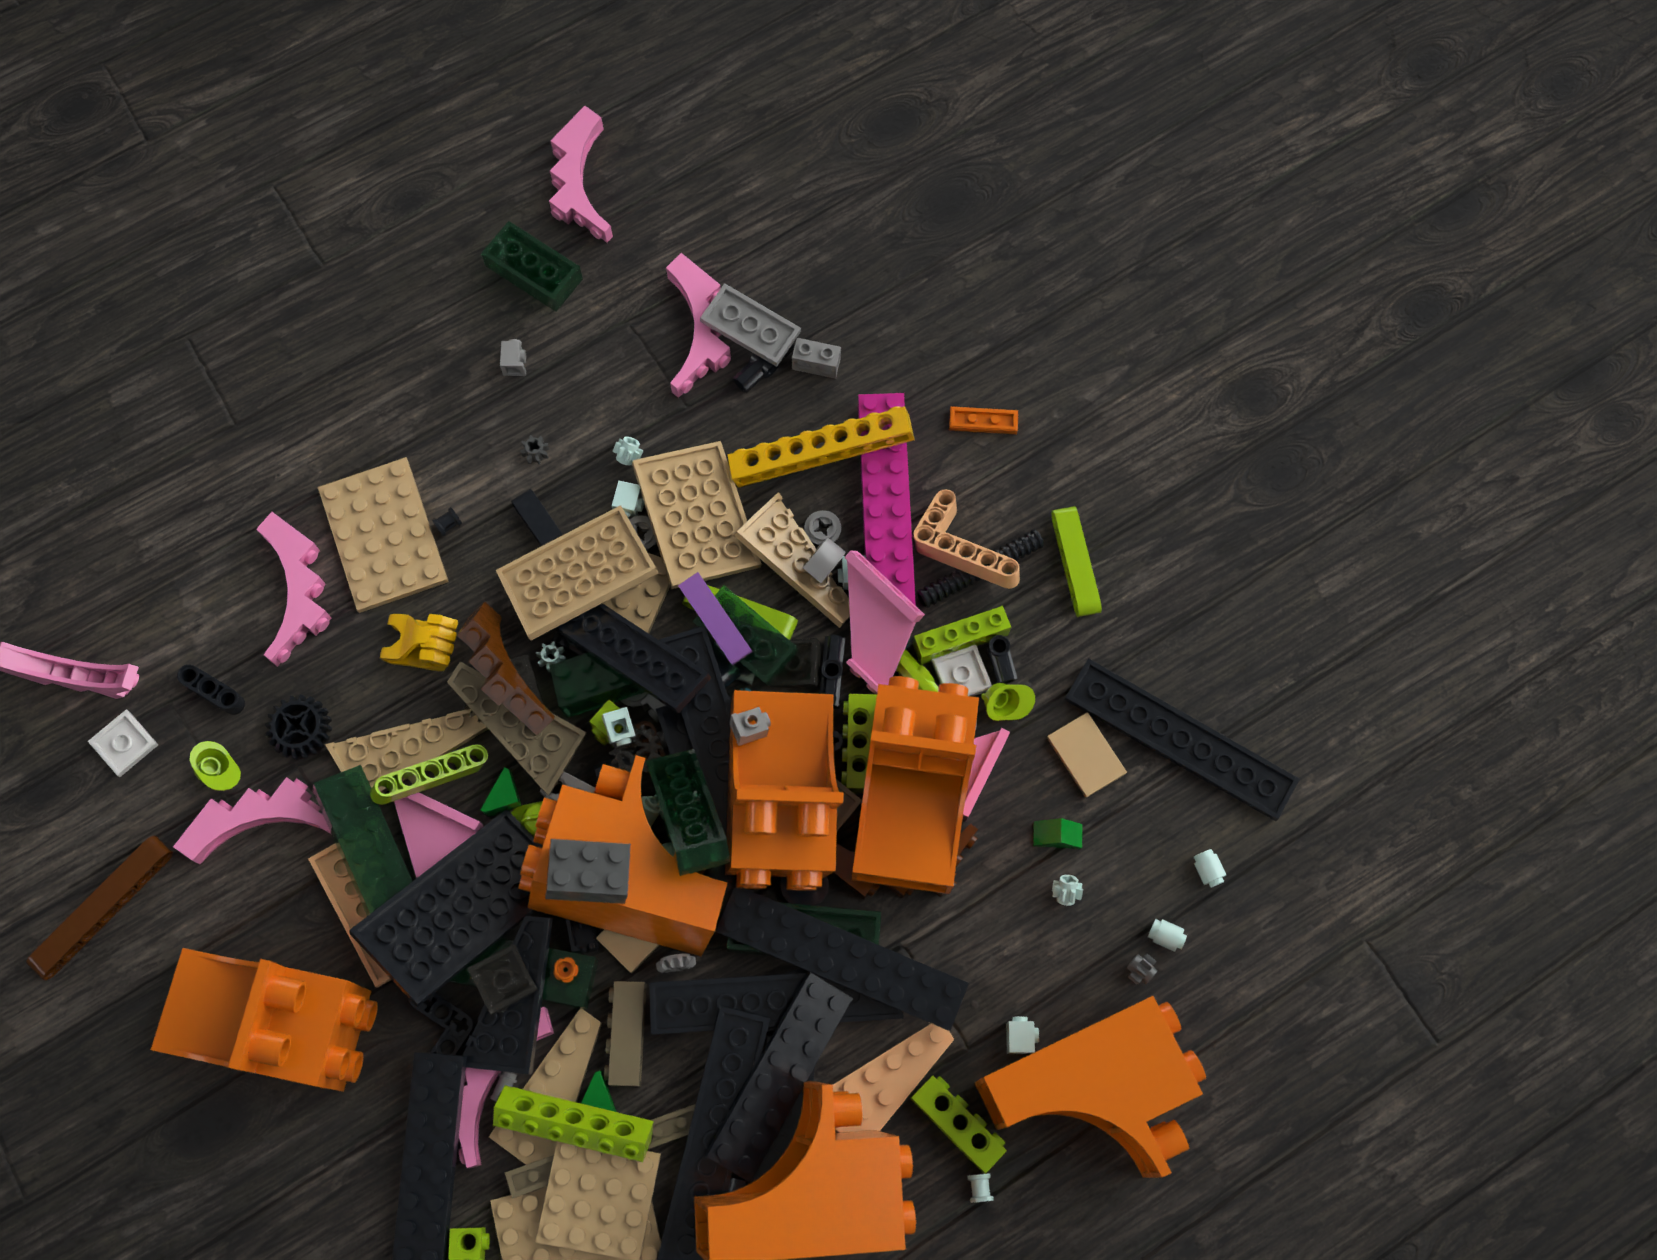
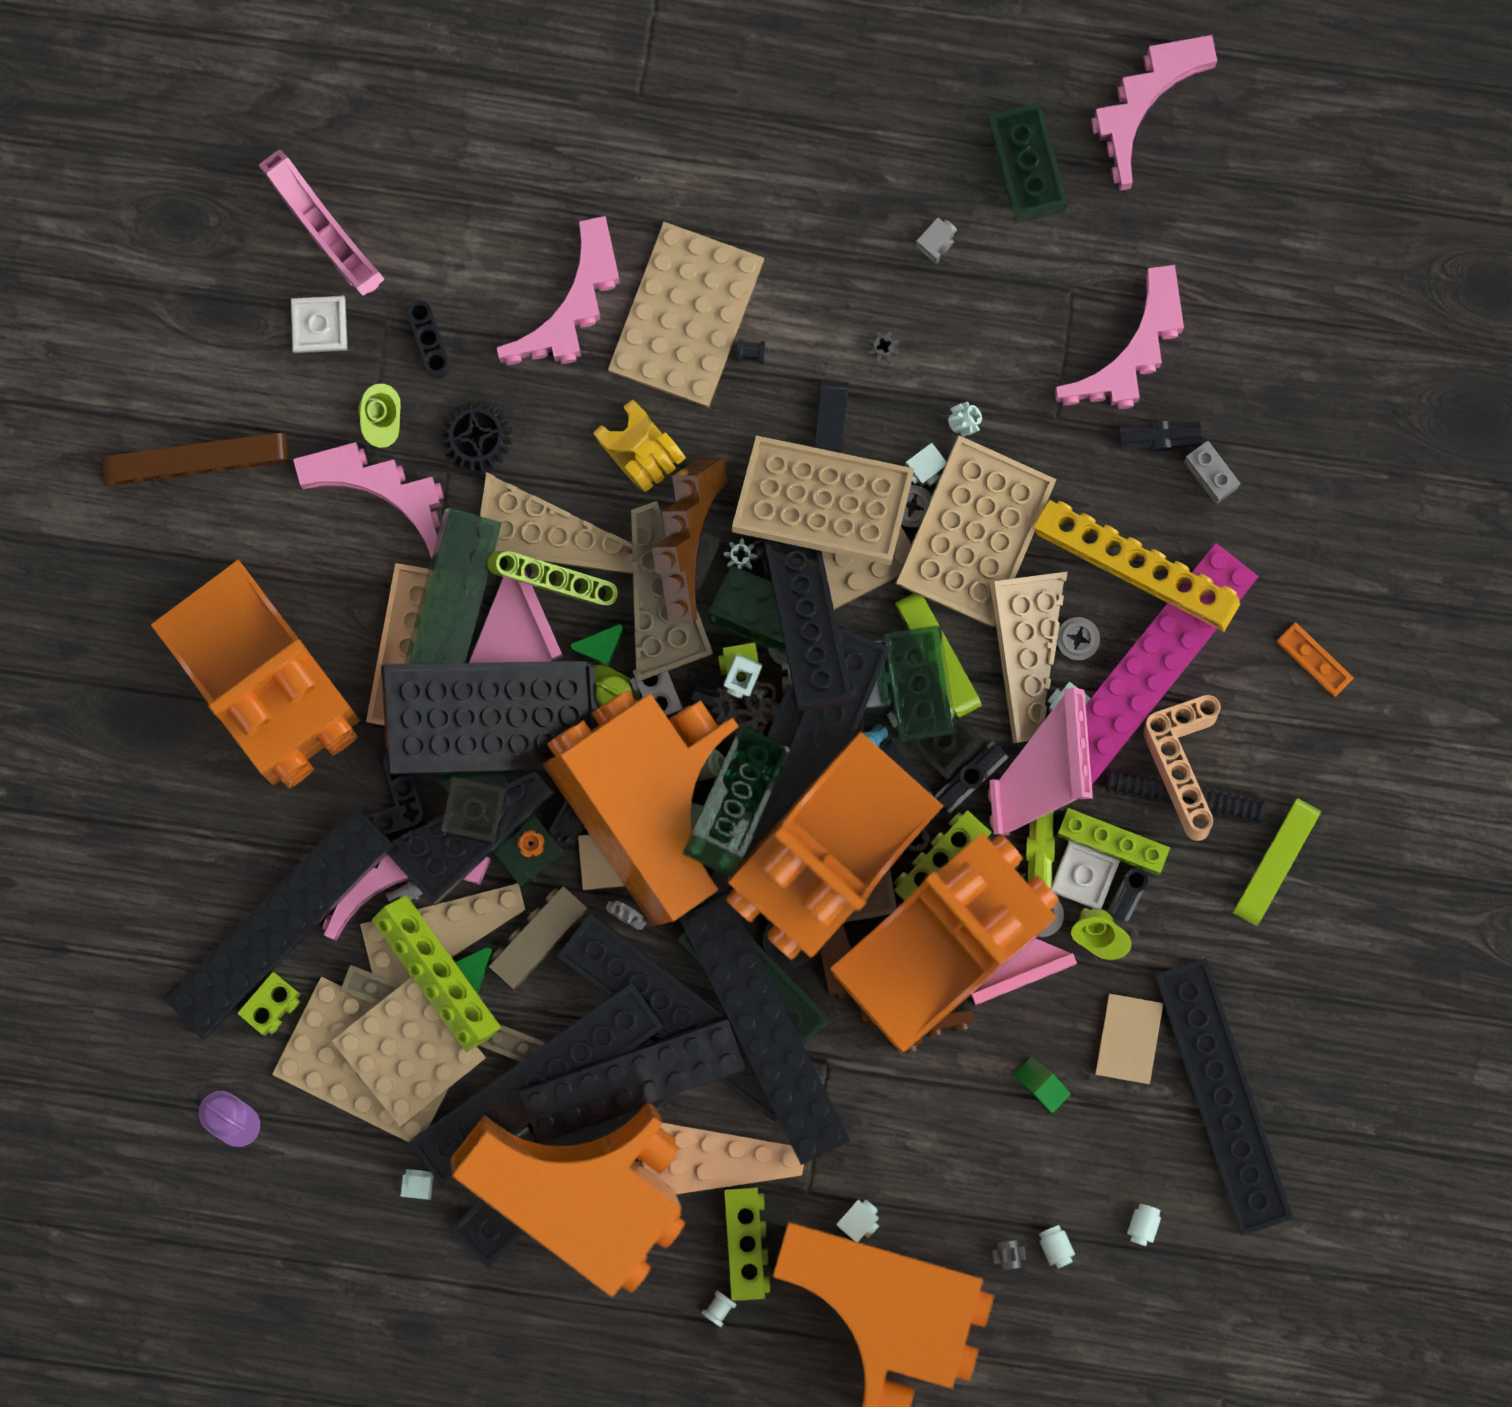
camera: 45 degrees right, 10 degrees up
dark grey brick [545,839,631,904] -> none
medium lavender tile [678,572,753,665] -> none
light grey plate [700,283,801,367] -> none
light grey brick [729,707,771,746] -> none
light grey brick [803,537,846,583] -> none
light aqua gear [1052,875,1083,906] -> none

